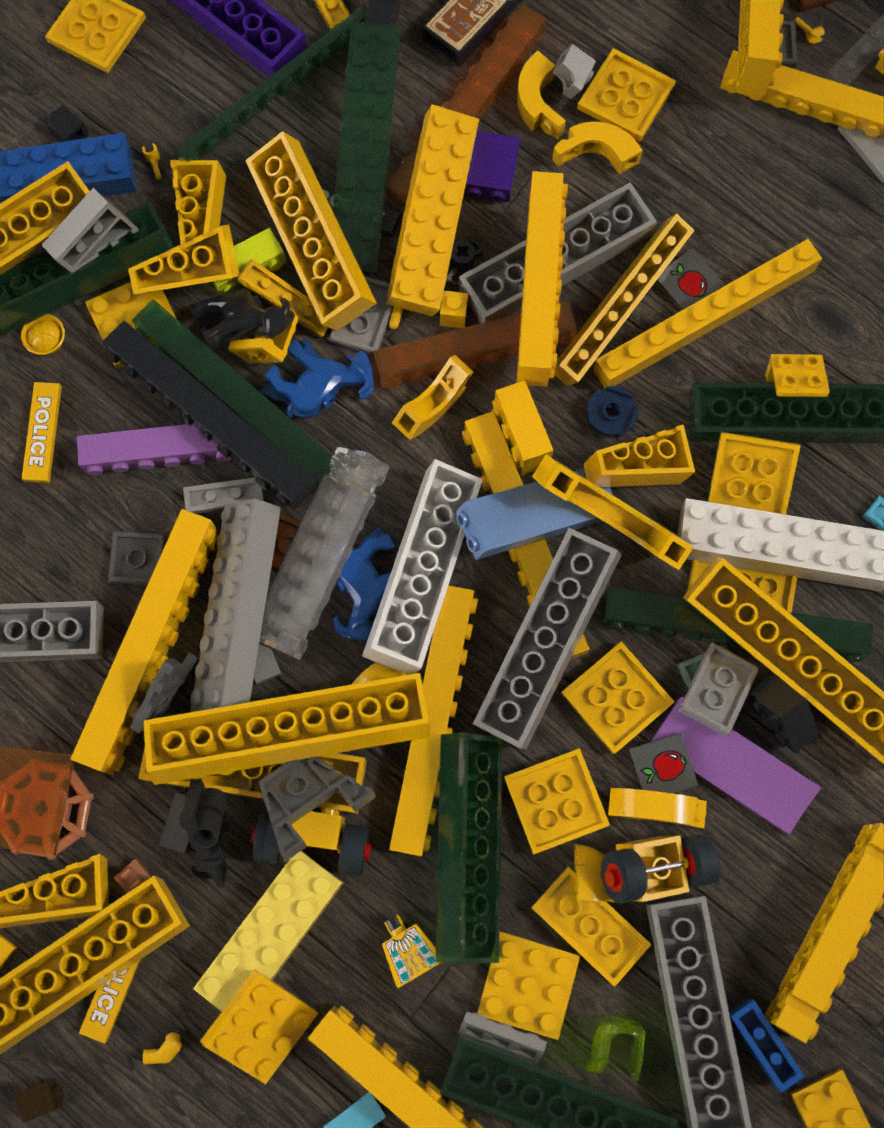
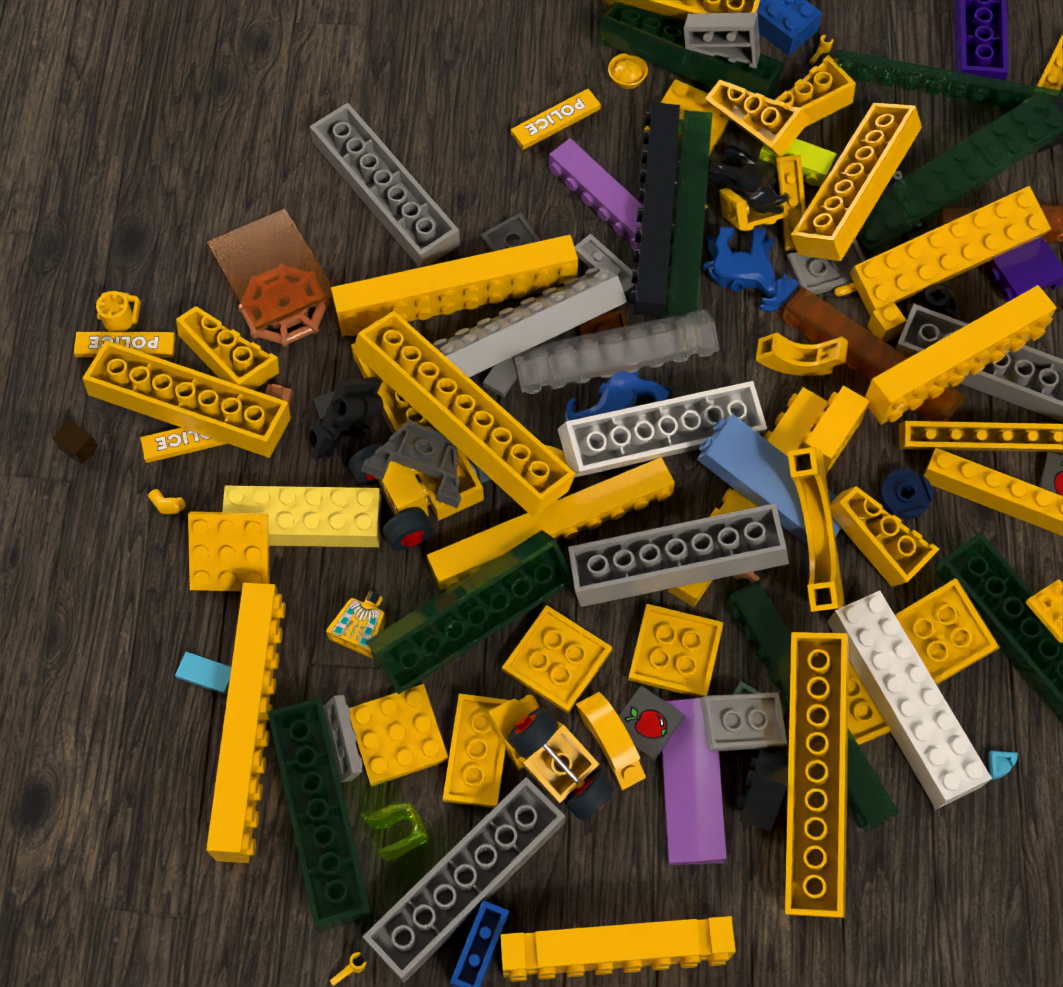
camera: 55 degrees right, 10 degrees down
dark grey wing [130,650,200,733] -> none

